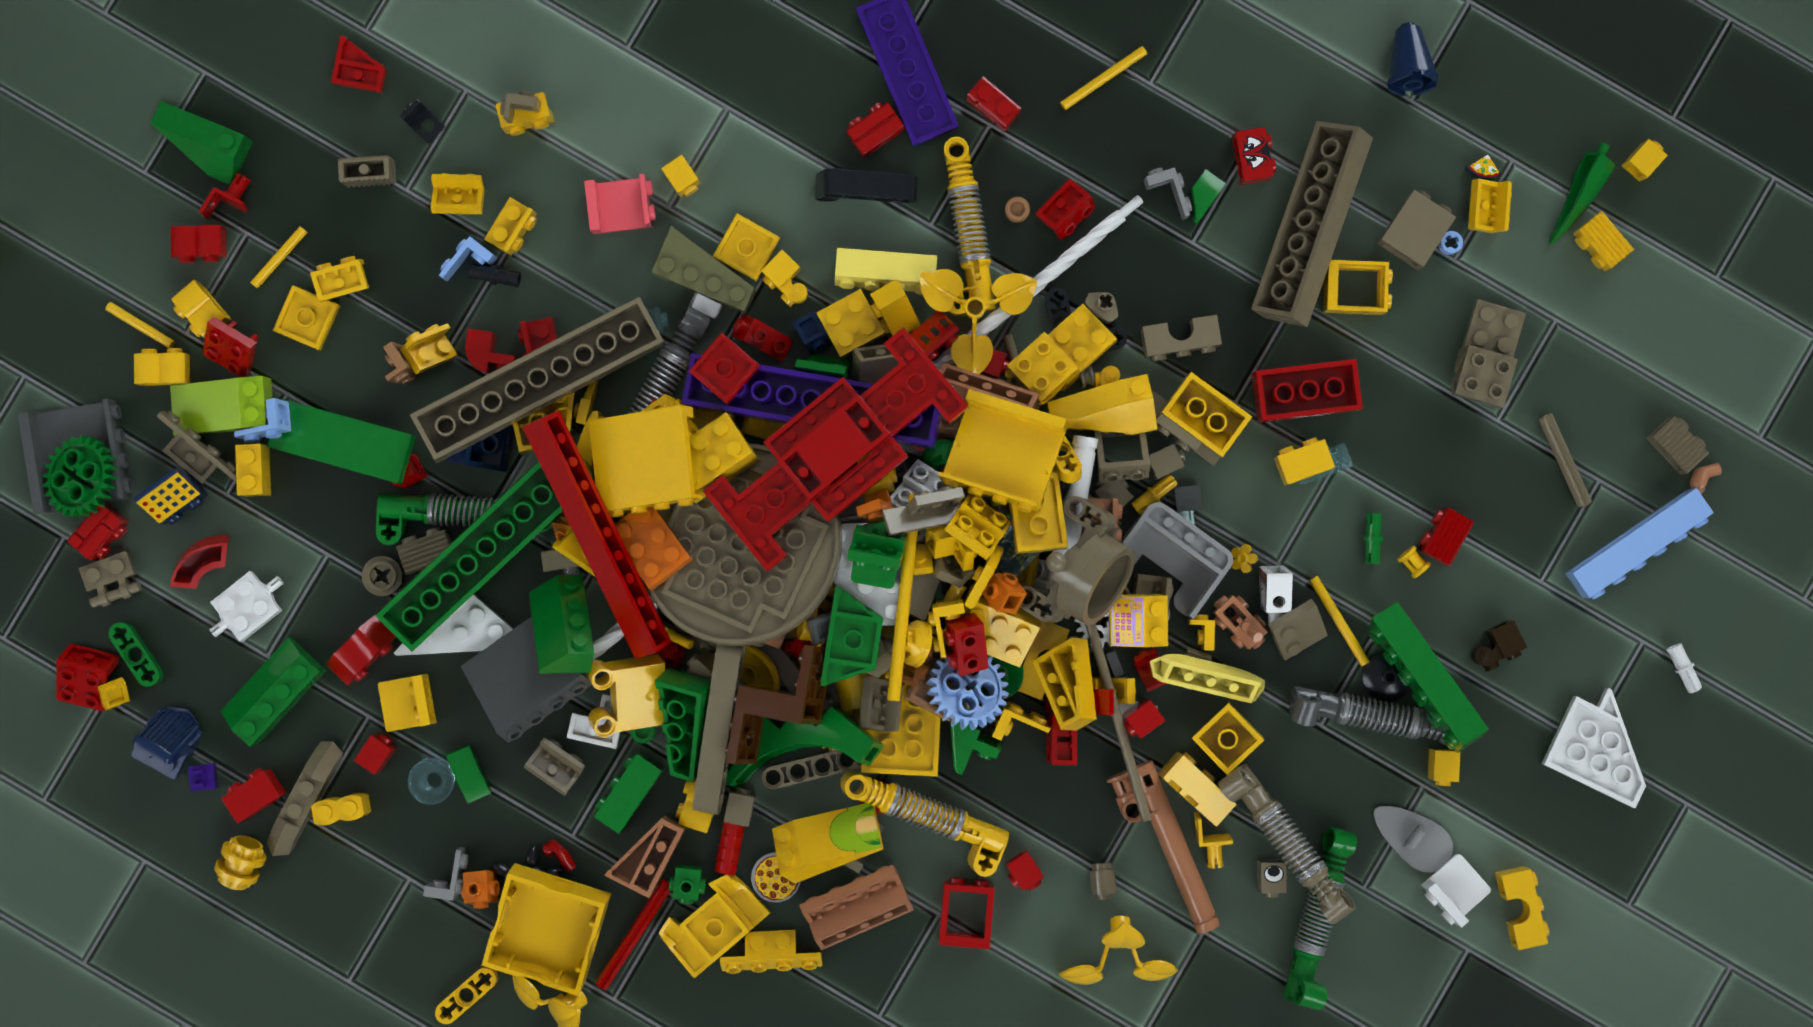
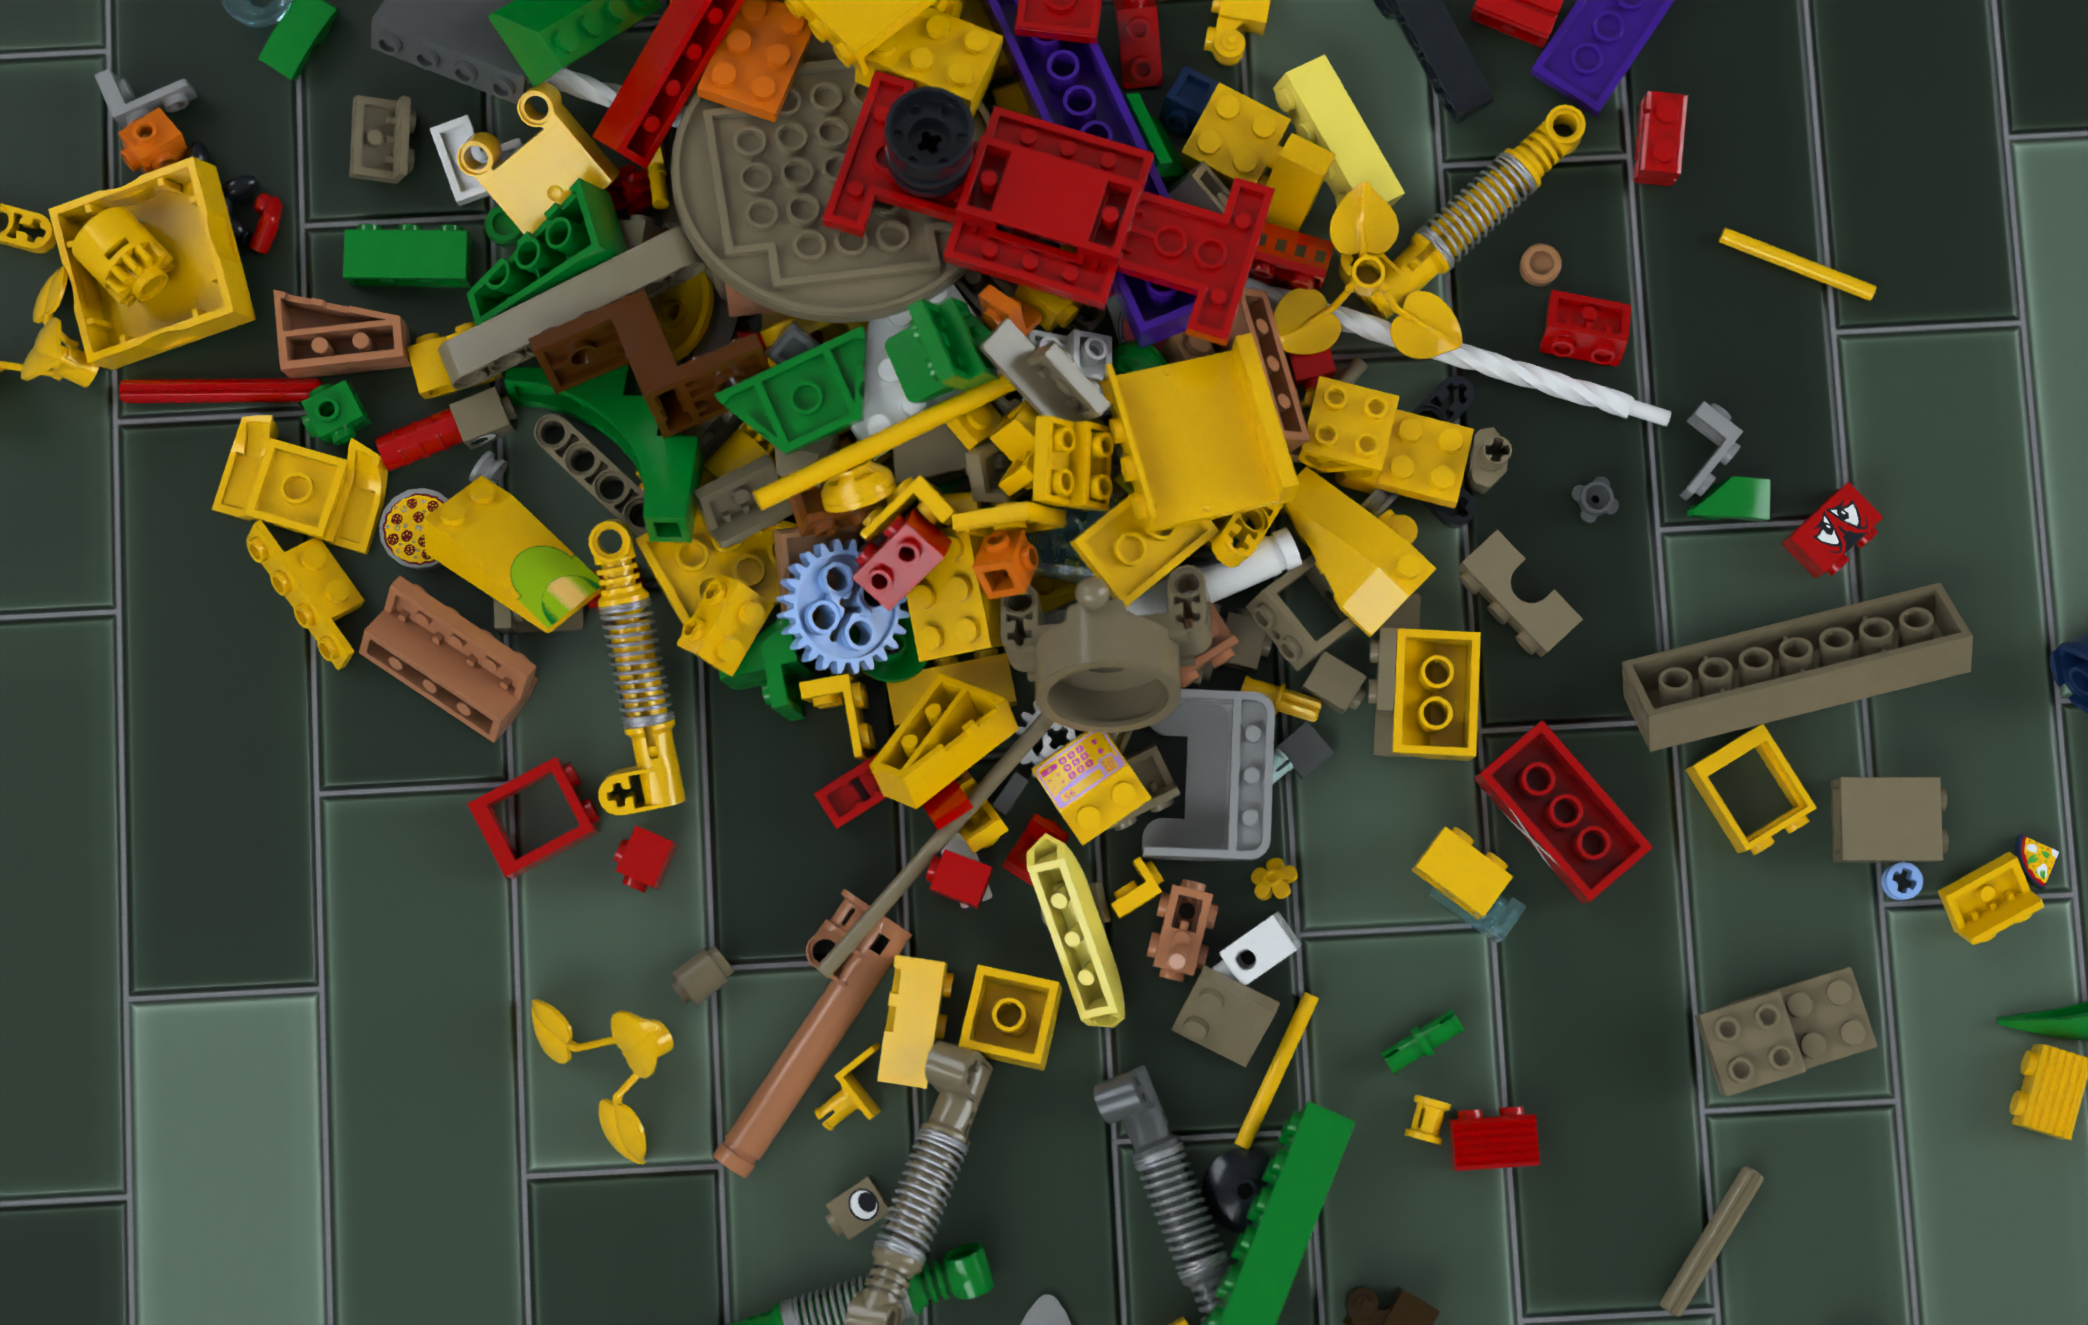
camera: 60 degrees right, 5 degrees down
none -> yellow gear [72,206,175,307]
none -> light grey bush [469,450,508,485]
none -> yellow bracket [677,574,774,677]
none -> black wheel [884,86,975,198]
none -> dark grey plate [1571,476,1619,523]

